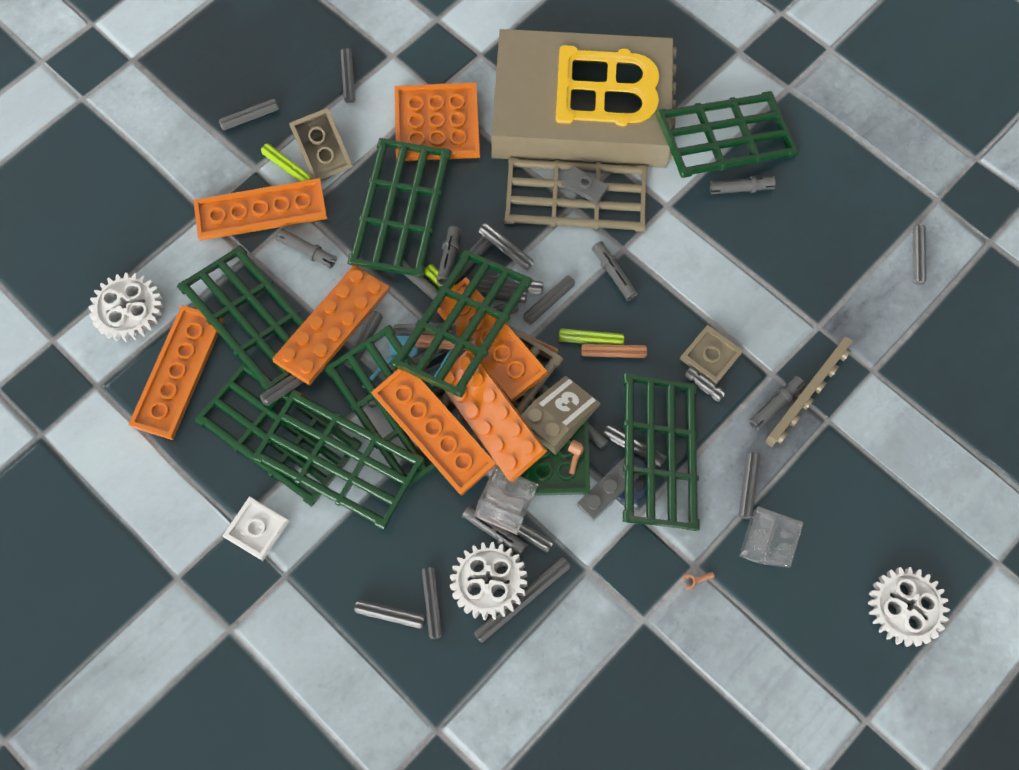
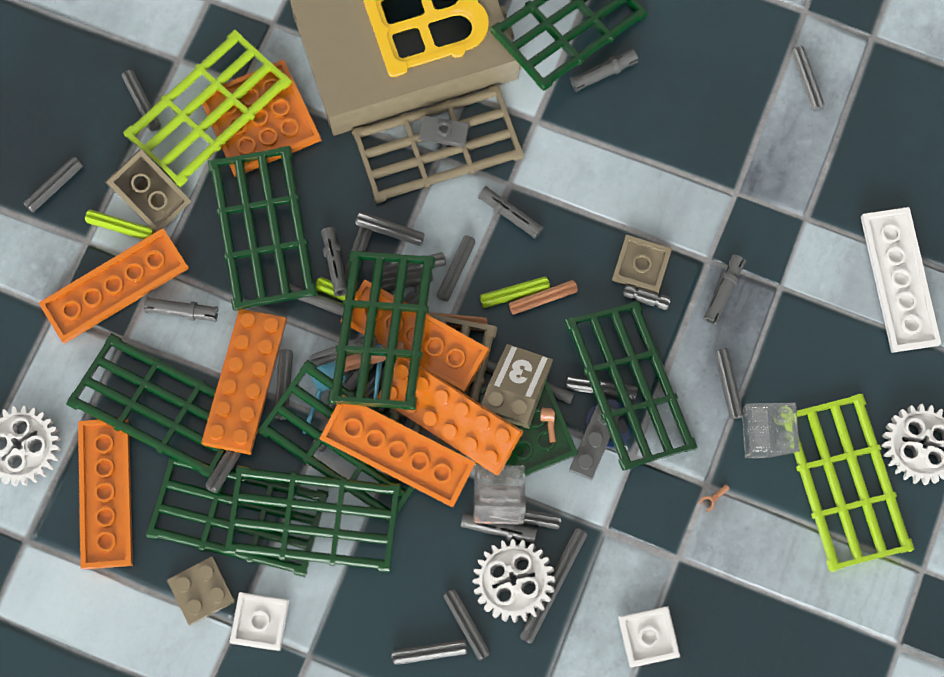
camera: 20 degrees left, 5 degrees up
dark tan plate [765,336,853,447] -> none
none -> lime door [123,30,292,187]
none -> dark tan plate [167,557,235,626]
none -> white plate [618,606,680,668]
none -> lime door [780,394,915,572]
none -> white plate [861,207,941,353]

